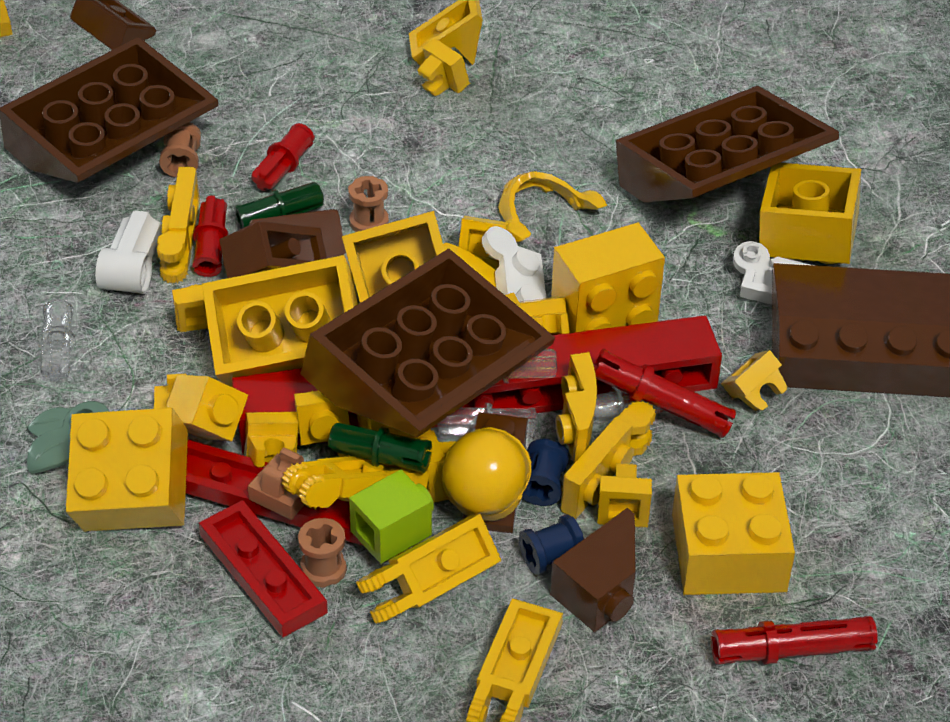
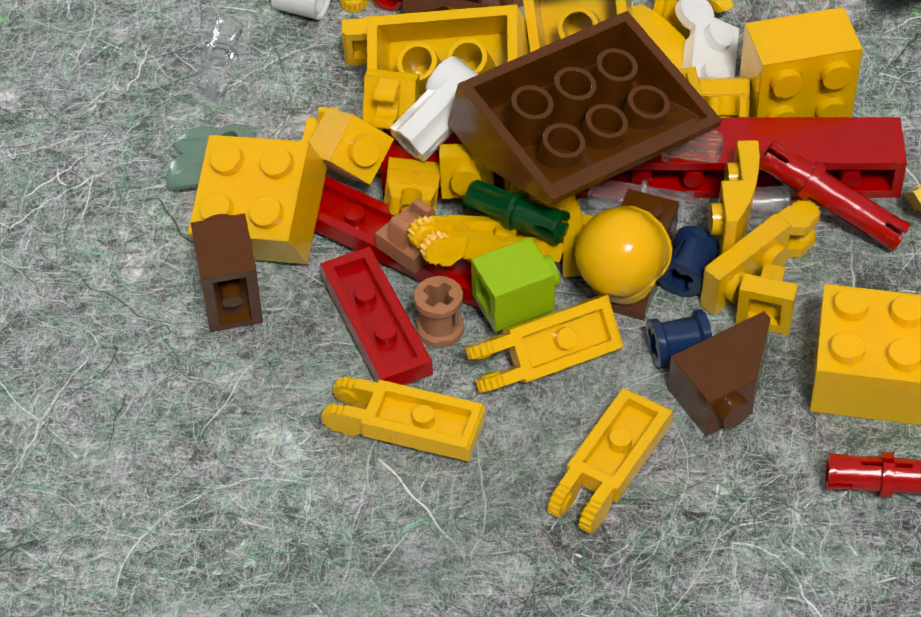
camera: 15 degrees right, 5 degrees up
none -> reddish brown slope [190,213,263,332]
none -> yellow hinge [320,376,486,462]
none -> yellow tile [363,69,420,130]
none -> white piece [390,56,478,162]

